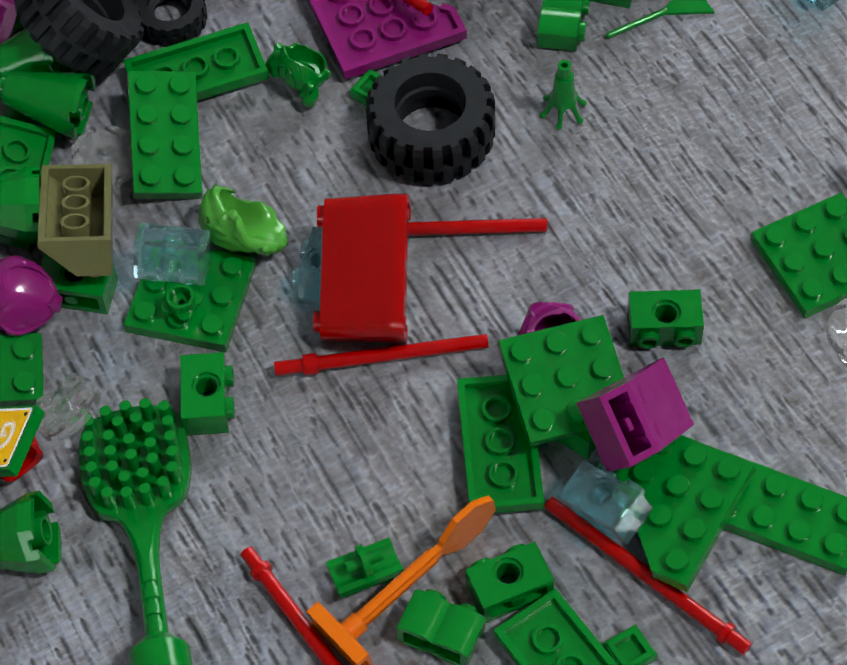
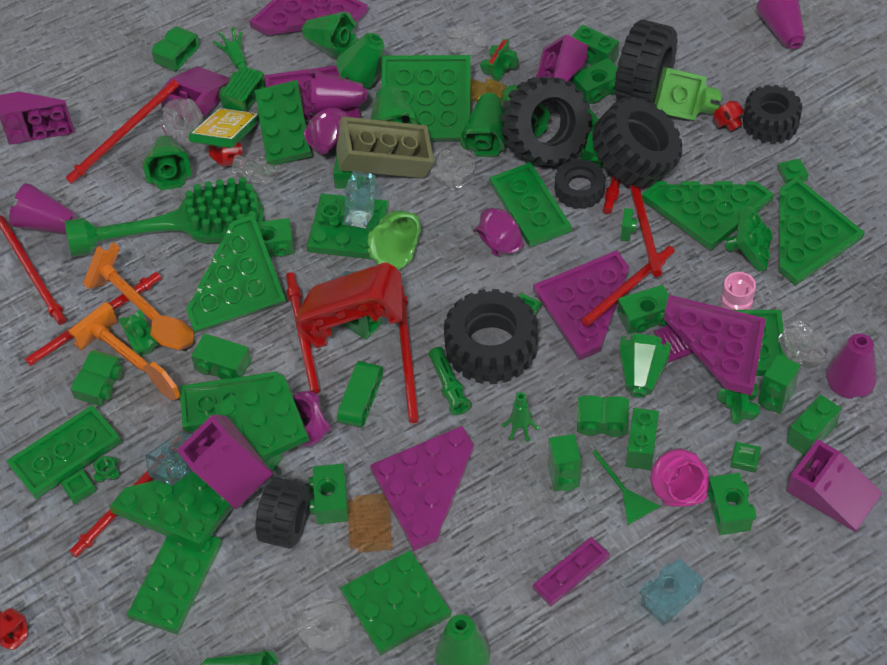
camera: 85 degrees right, 5 degrees down
green plate [127,71,202,199] -> none
green hair [266,43,332,108] -> none
green brick [465,542,554,623] -> none
none -> orange piece [83,242,194,350]
none -> green plate [93,456,119,482]
none -> green plate [186,214,286,334]
none -> green brick [191,333,251,379]
none -> black tyre [255,477,310,549]
none -> green beam [337,361,383,428]
none -> clear orange window [348,493,392,553]
none -> magenta plate [370,426,474,552]
none -> green pin [428,347,471,415]
none -> magenta helmet [473,208,523,257]
none -> magenta tile [533,537,610,607]
none -> green brick [548,434,581,491]

